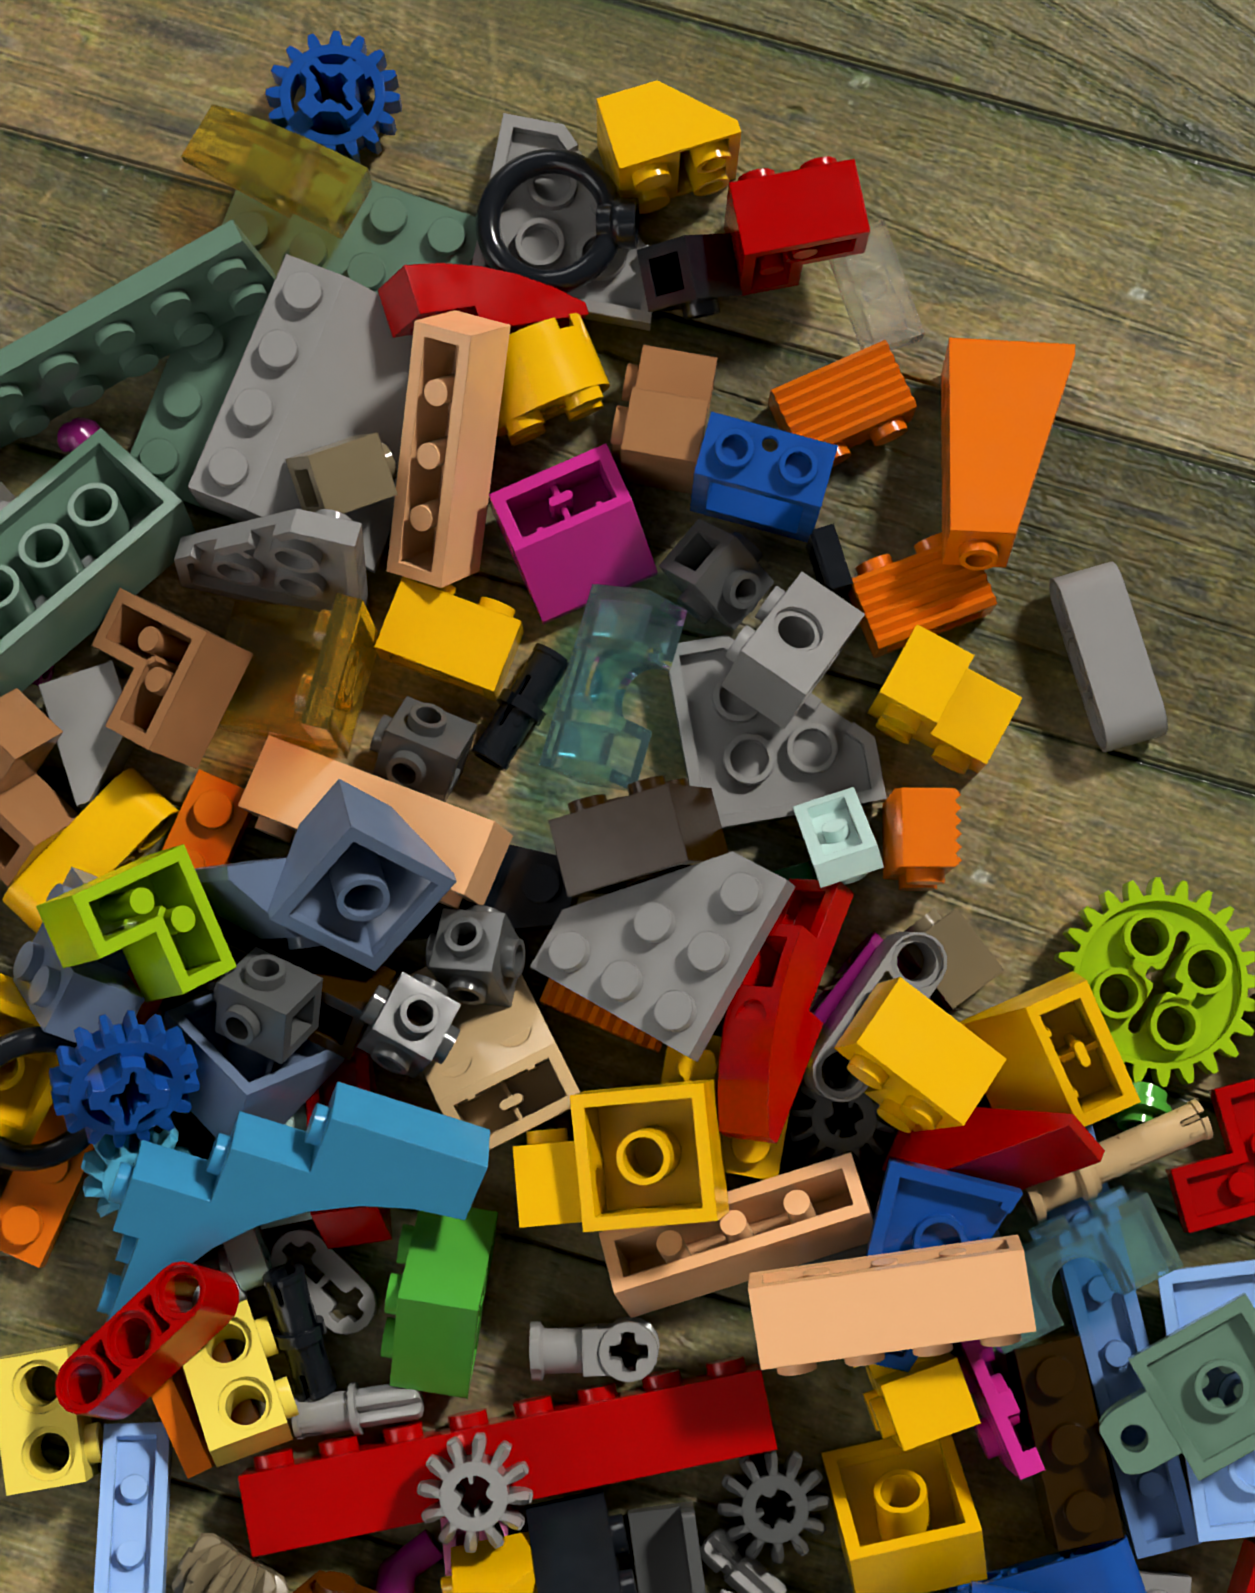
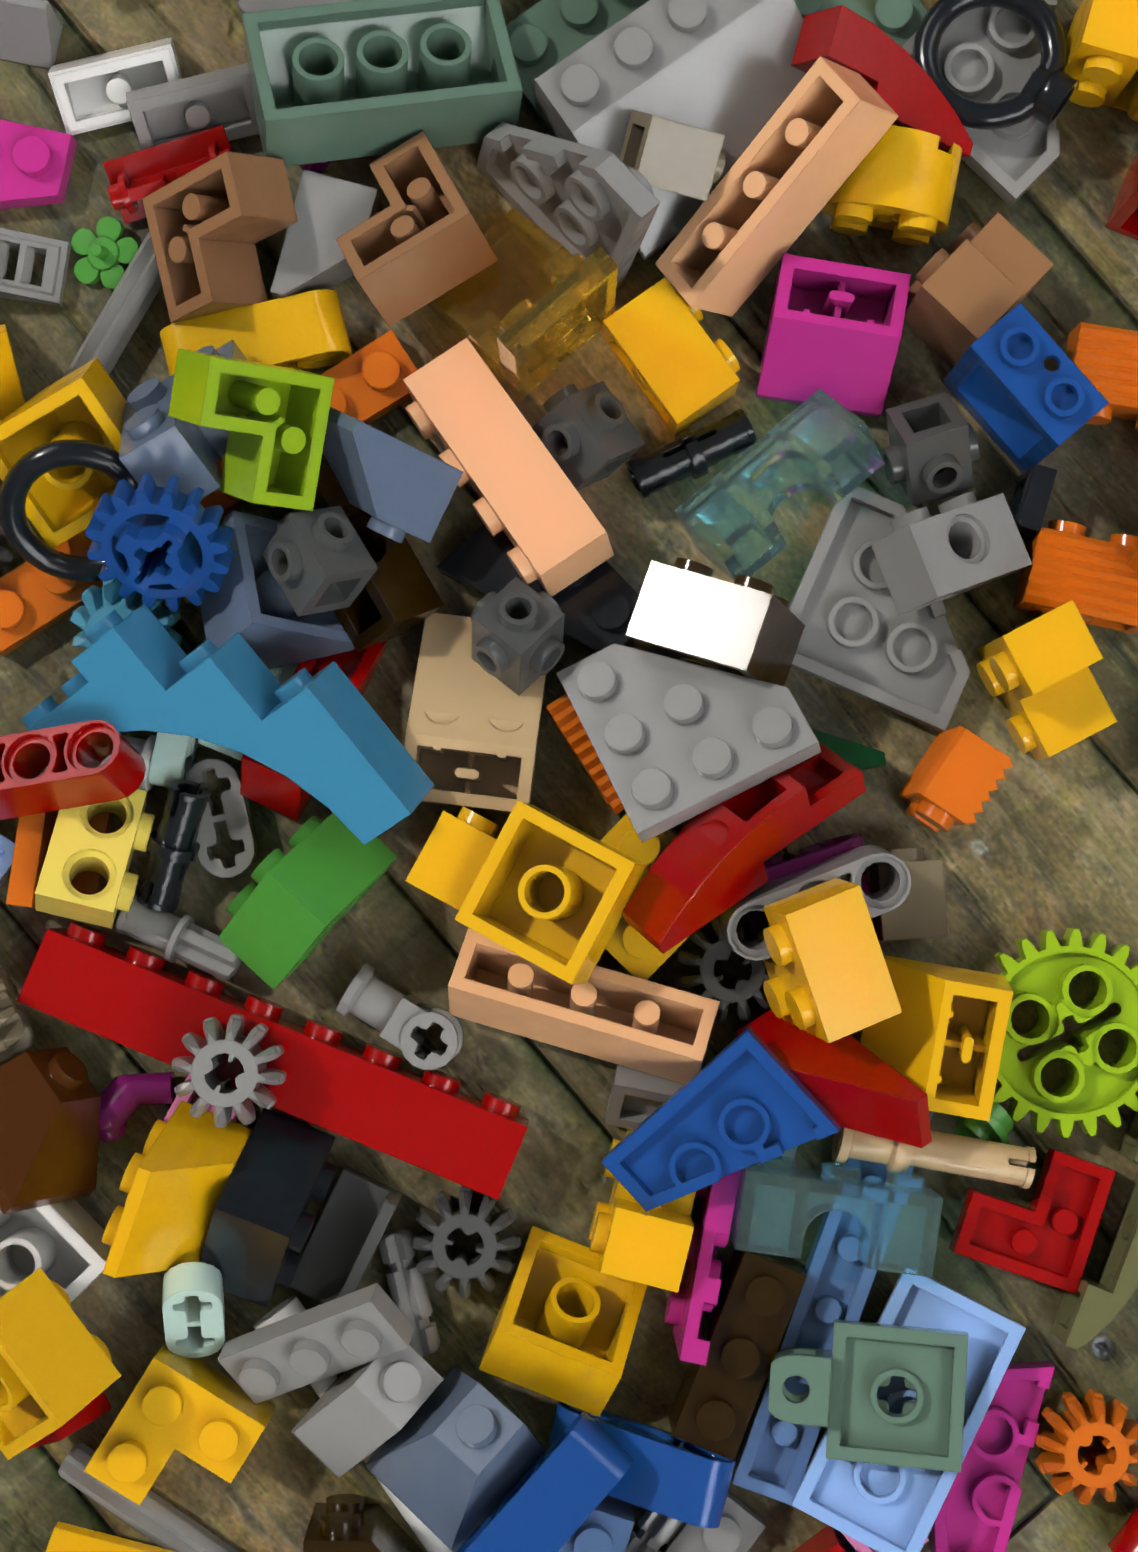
camera: 30 degrees right, 5 degrees up
sand blue slope [268,779,457,971] -> none
dark grey brick [357,972,461,1079] -> none
black brick [637,233,743,320] -> none
light nougat brick [748,1234,1036,1376] -> none
light aqua plate [793,787,884,888] -> none

